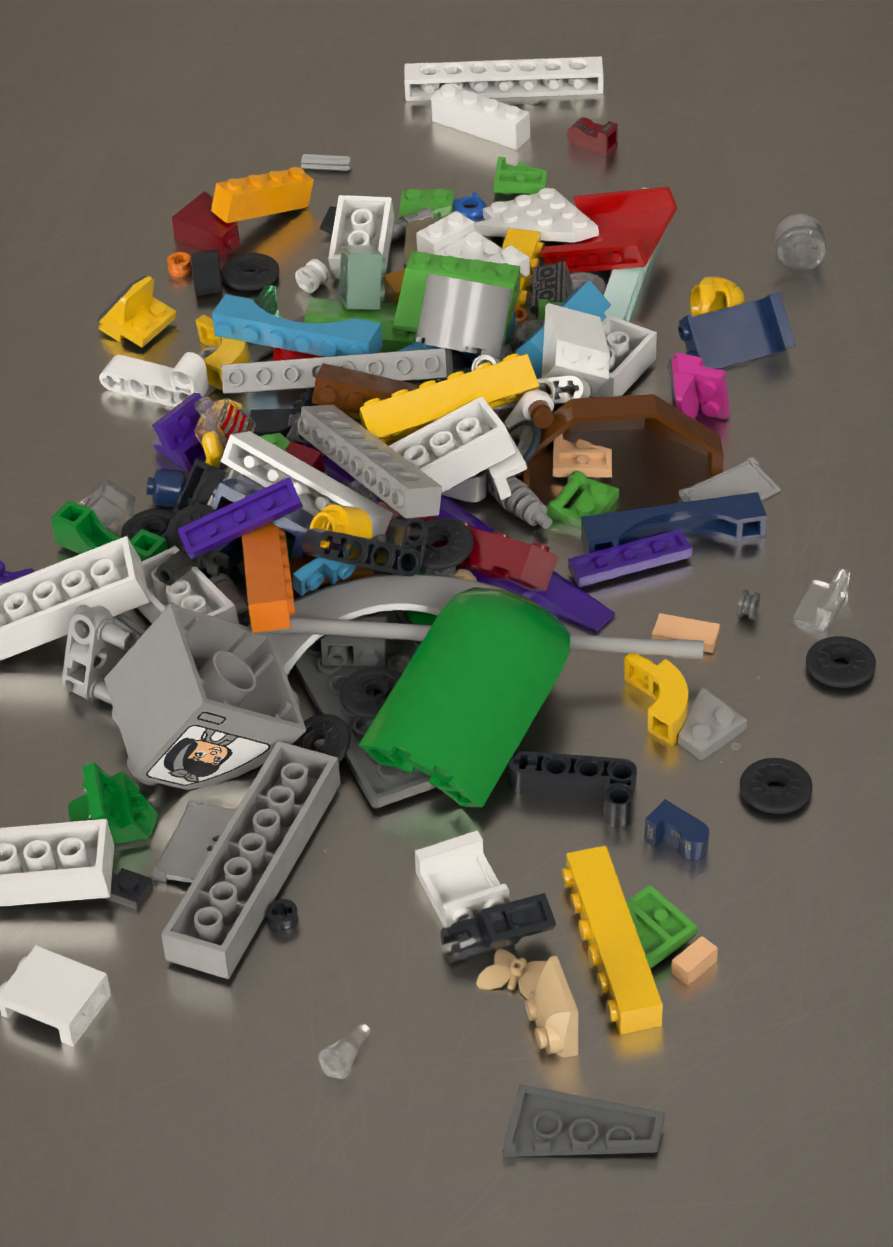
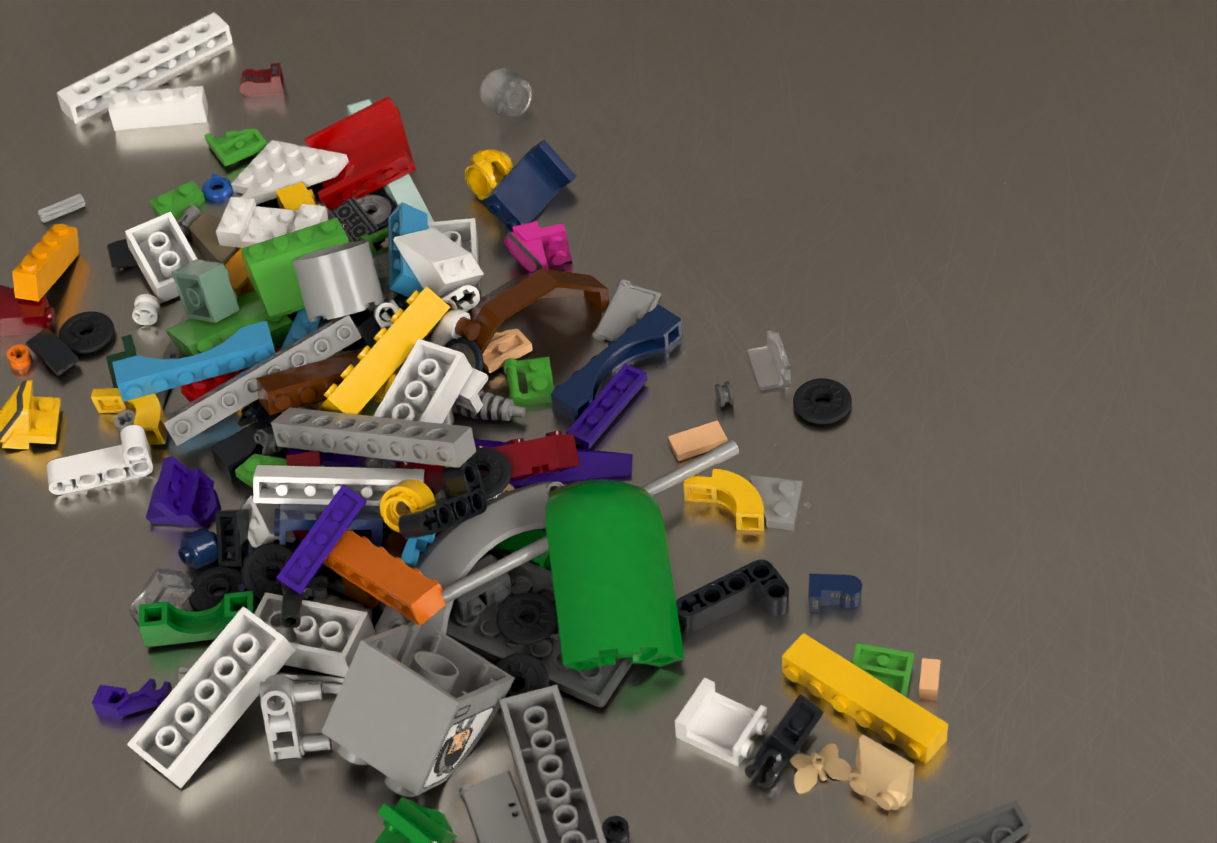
camera: 35 degrees left, 5 degrees up
torso [194,397,257,469] -> none
black wheel [740,758,813,814] -> none

